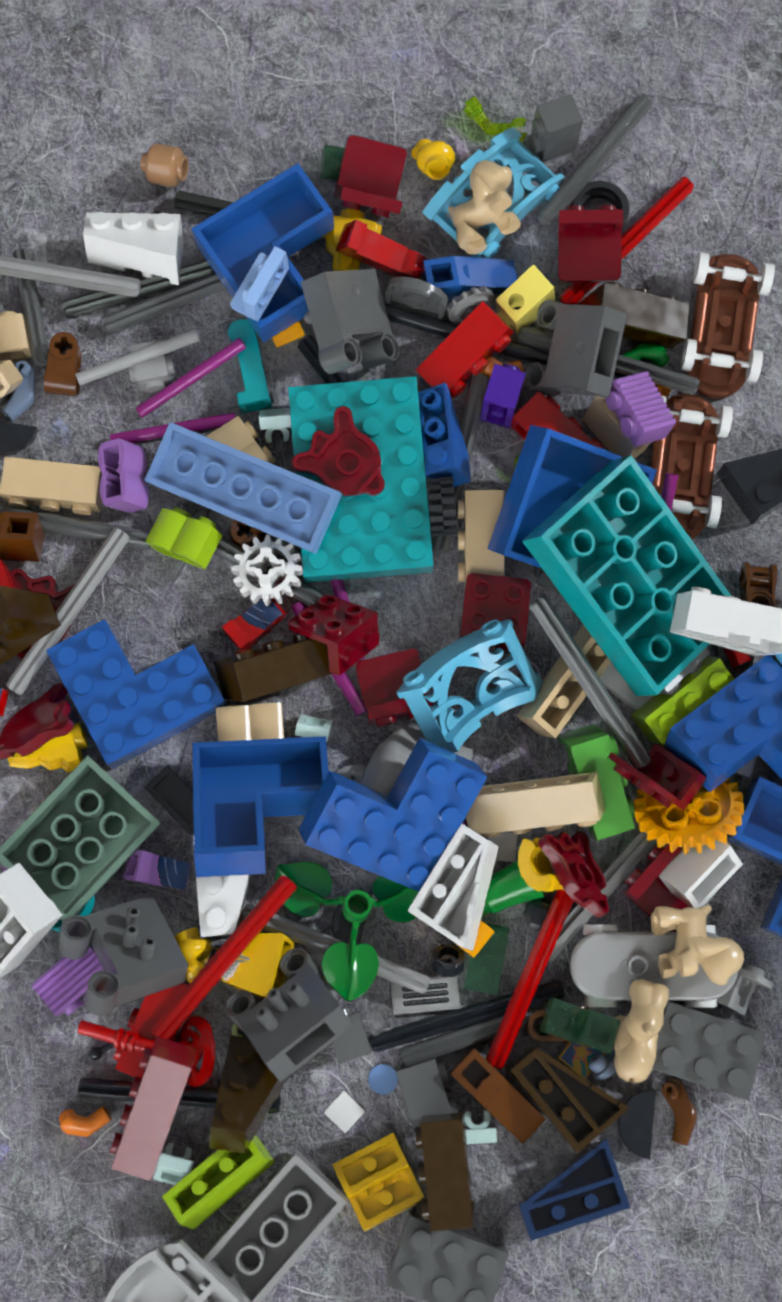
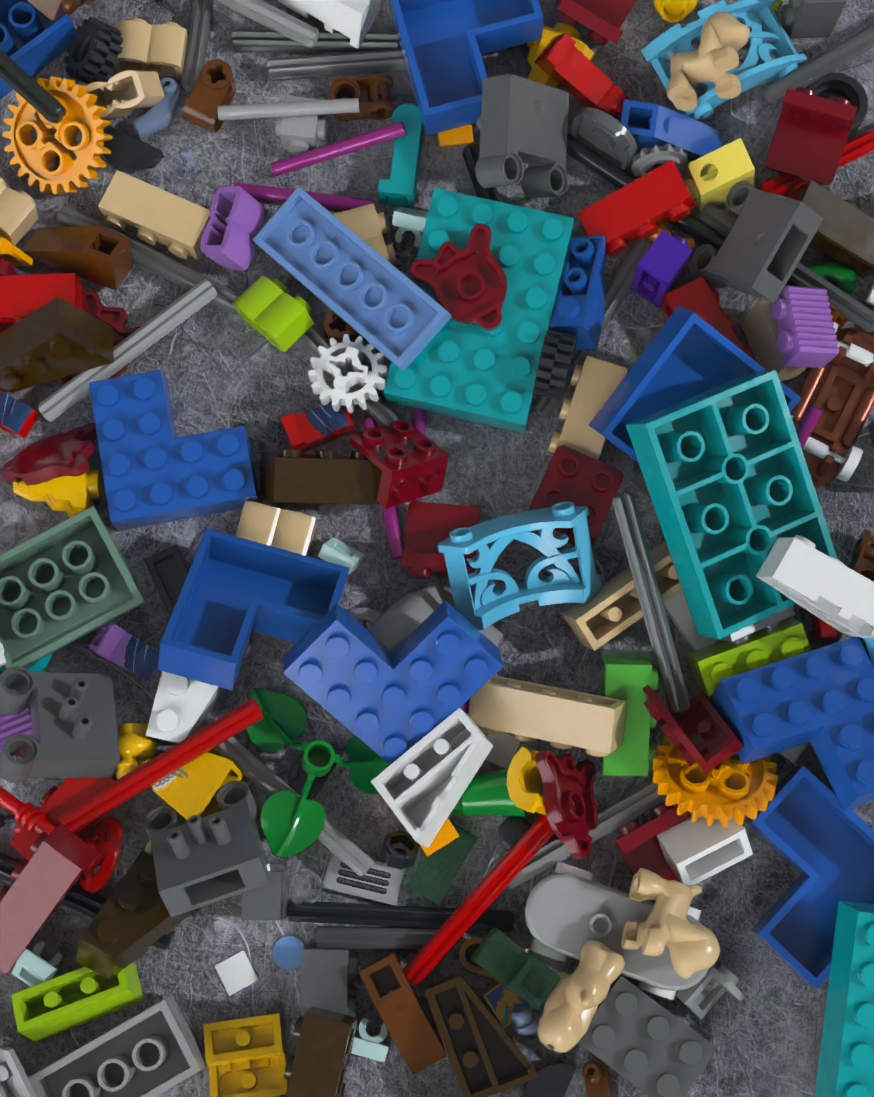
camera: 25 degrees right, 0 degrees up
light blue bracket [230,247,289,322] -> none
none -> reddish brown piece [329,73,396,122]

